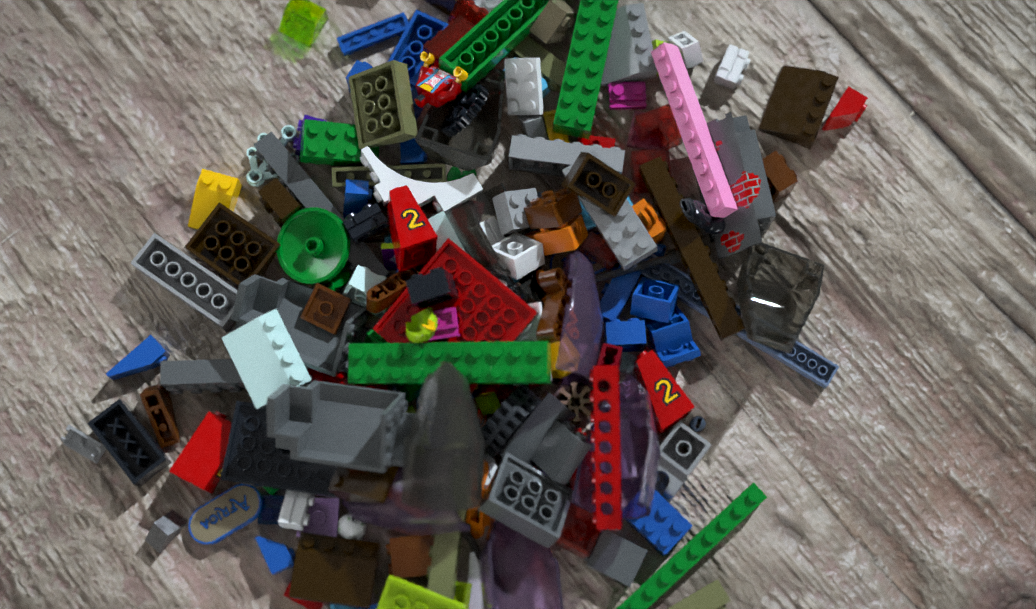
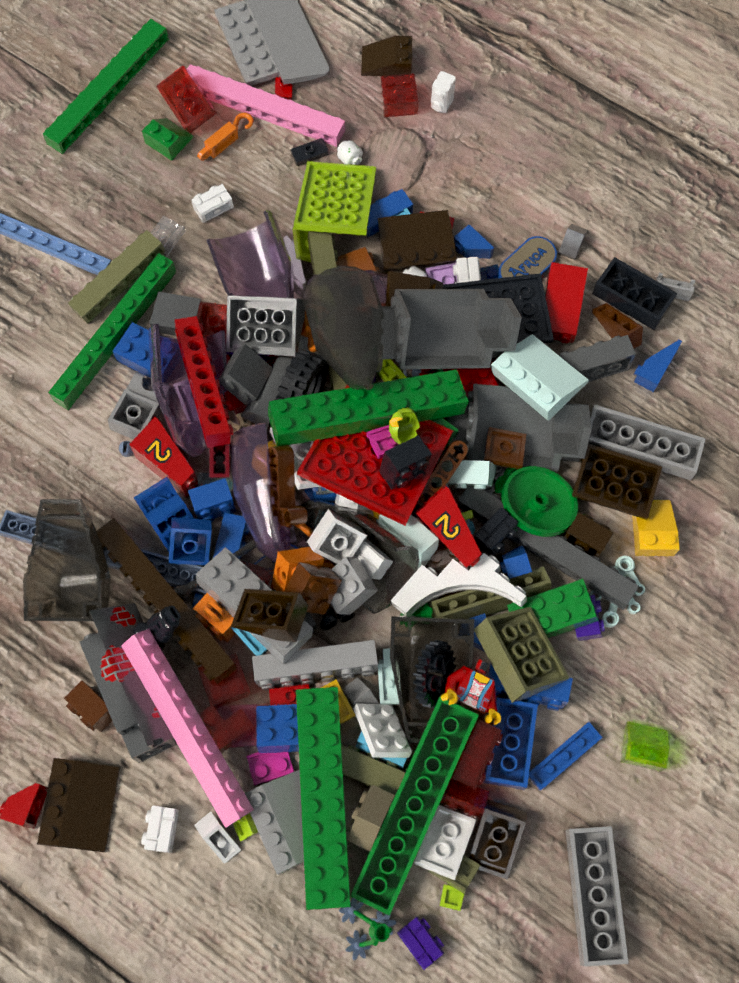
camera: 165 degrees right, 5 degrees down
none -> blue brick [256,704,299,753]
none -> light aqua hinge [378,648,400,705]

